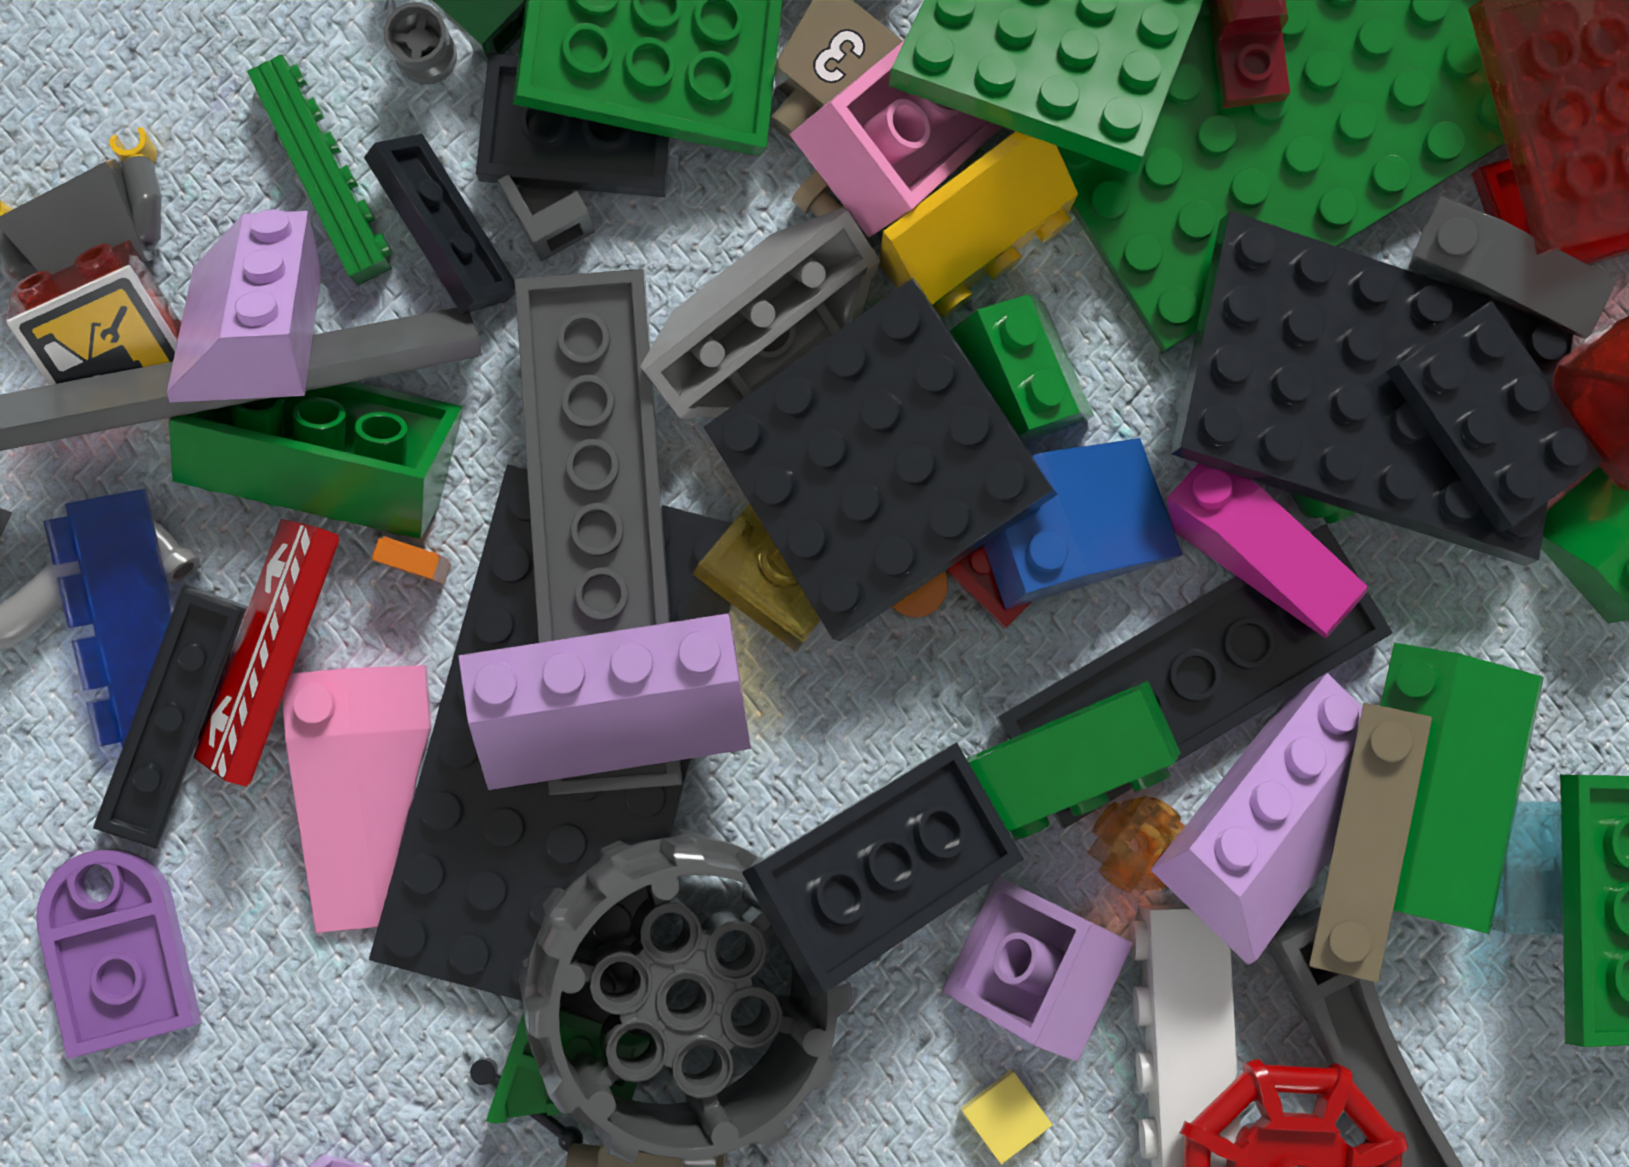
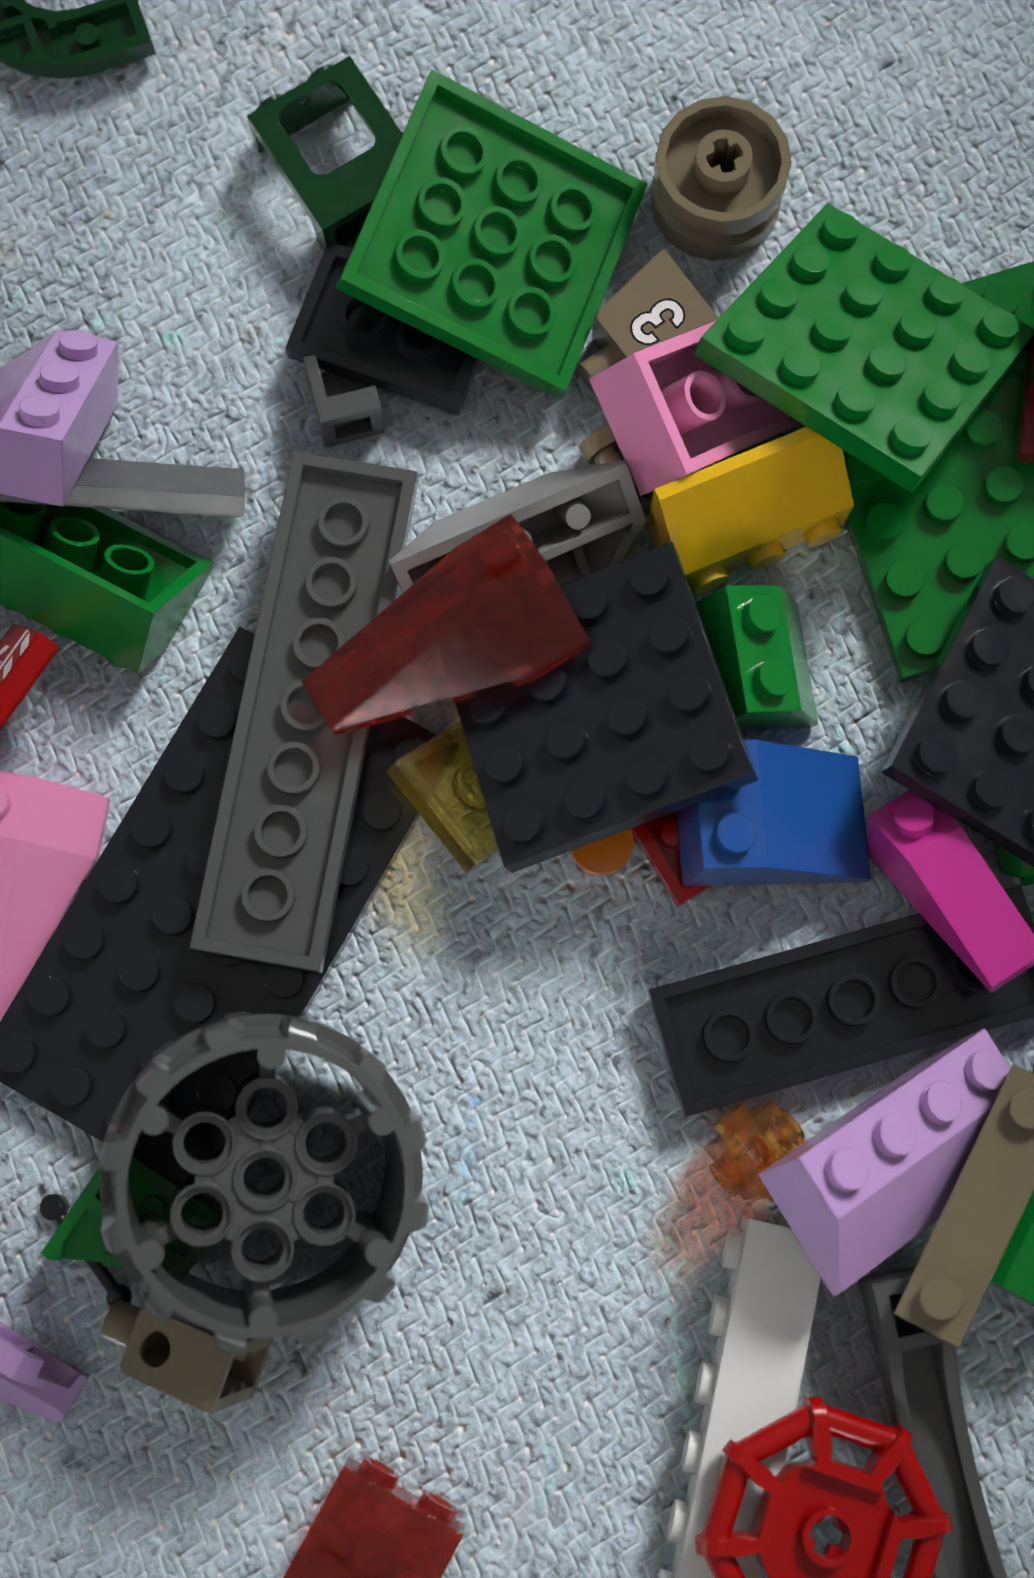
camera: 20 degrees right, 5 degrees down
green piece [247,55,393,286] -> none
black plate [364,134,515,315] -> none
orange tile [371,536,451,585] -> none
dark grey wheel [383,2,457,85] -> none
lavender slope [458,614,751,790] -> none
black plate [742,742,1024,997] -> none
lavender slope [942,876,1133,1062] -> none
light yellow tile [960,1068,1053,1165] -> none
green brick [966,681,1181,840] -> none
none -> clear red wedge [301,514,591,735]

